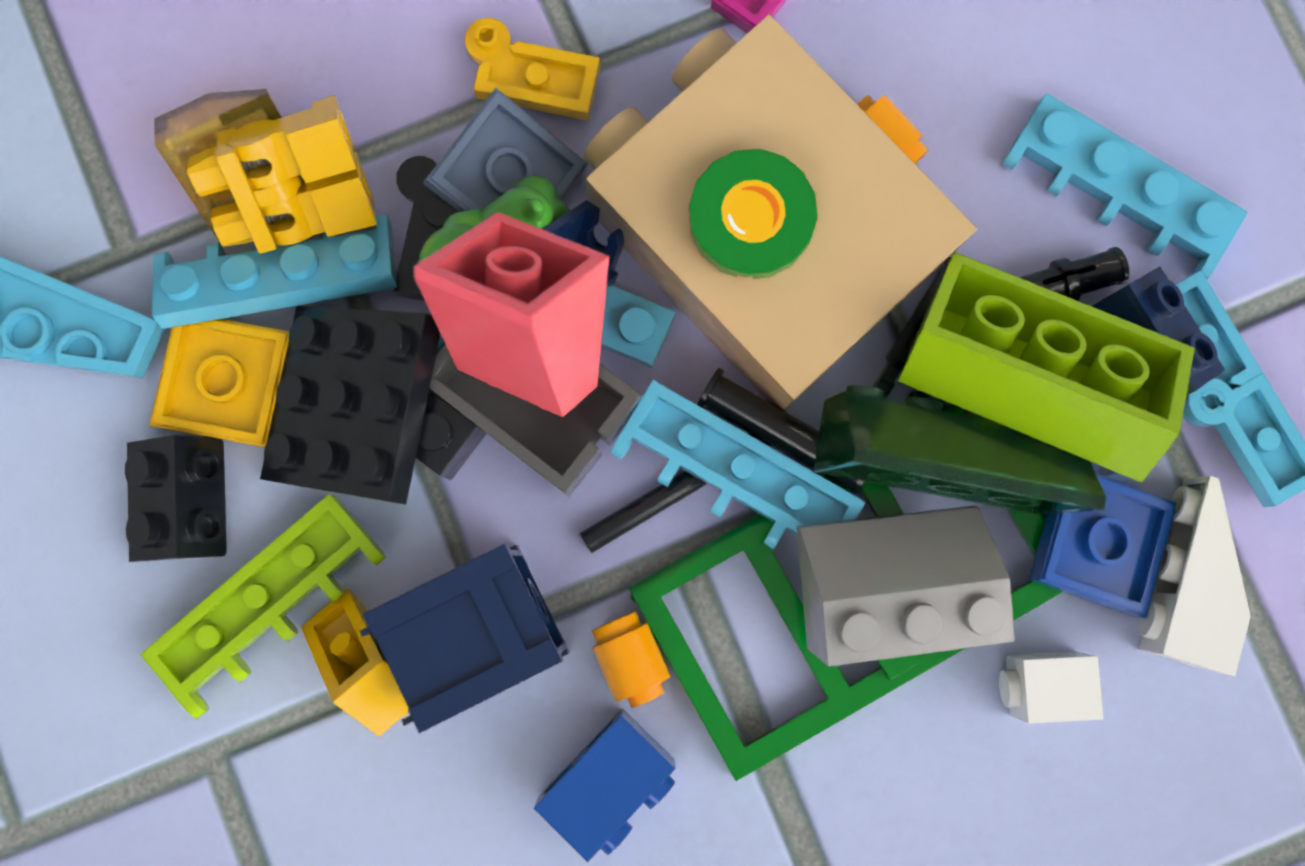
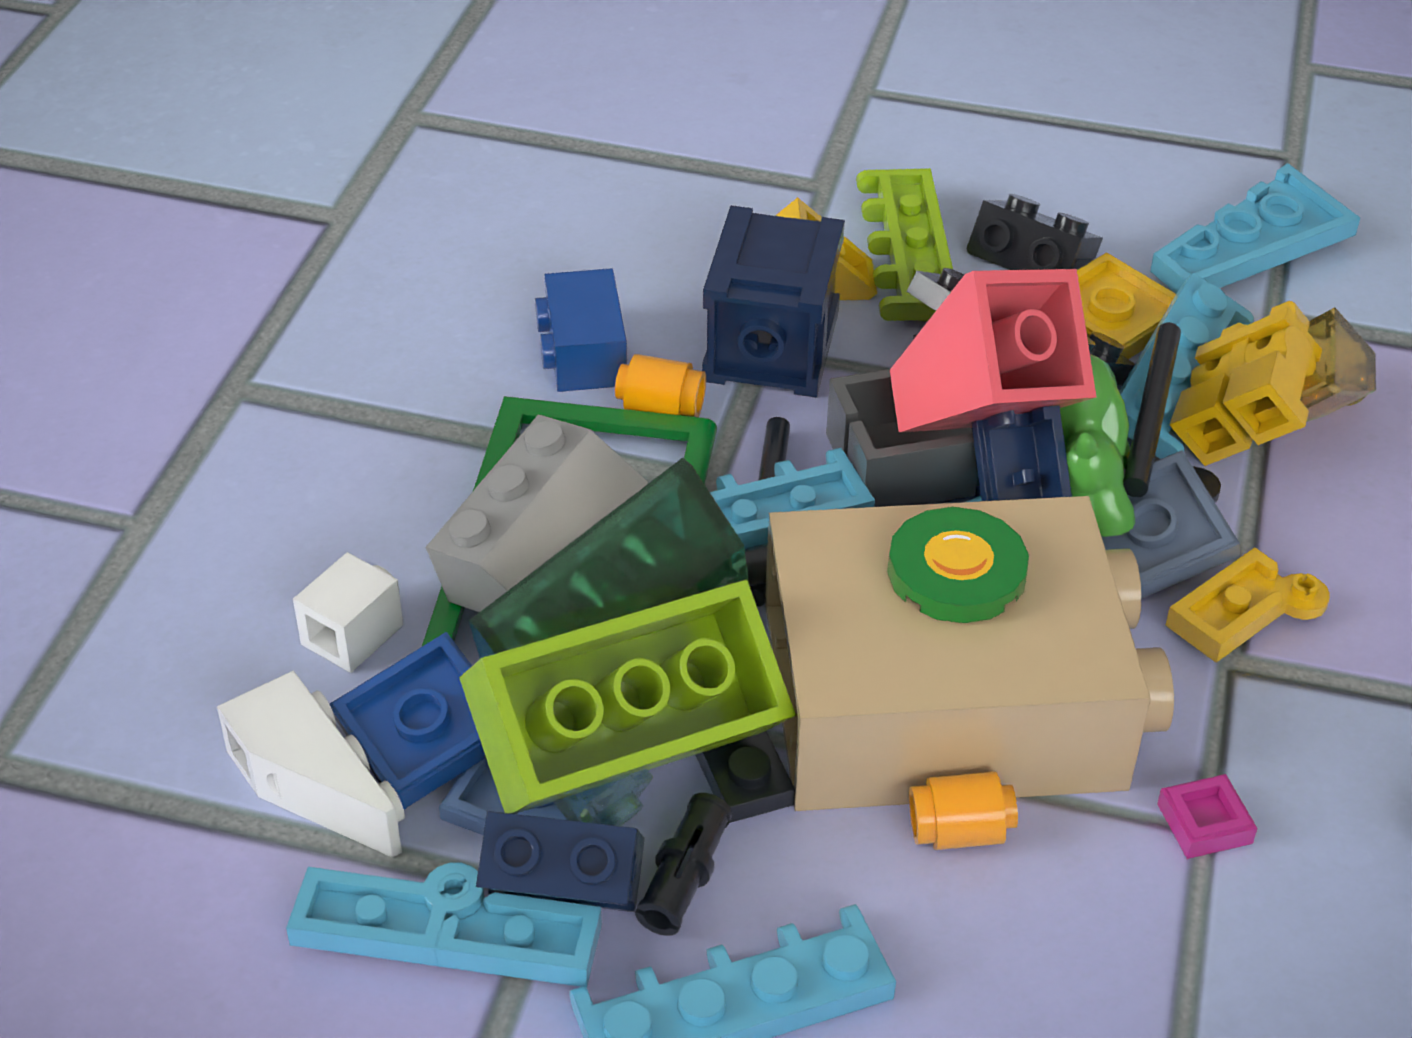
camera: 130 degrees right, 40 degrees down
none -> black bar [1123,322,1181,497]

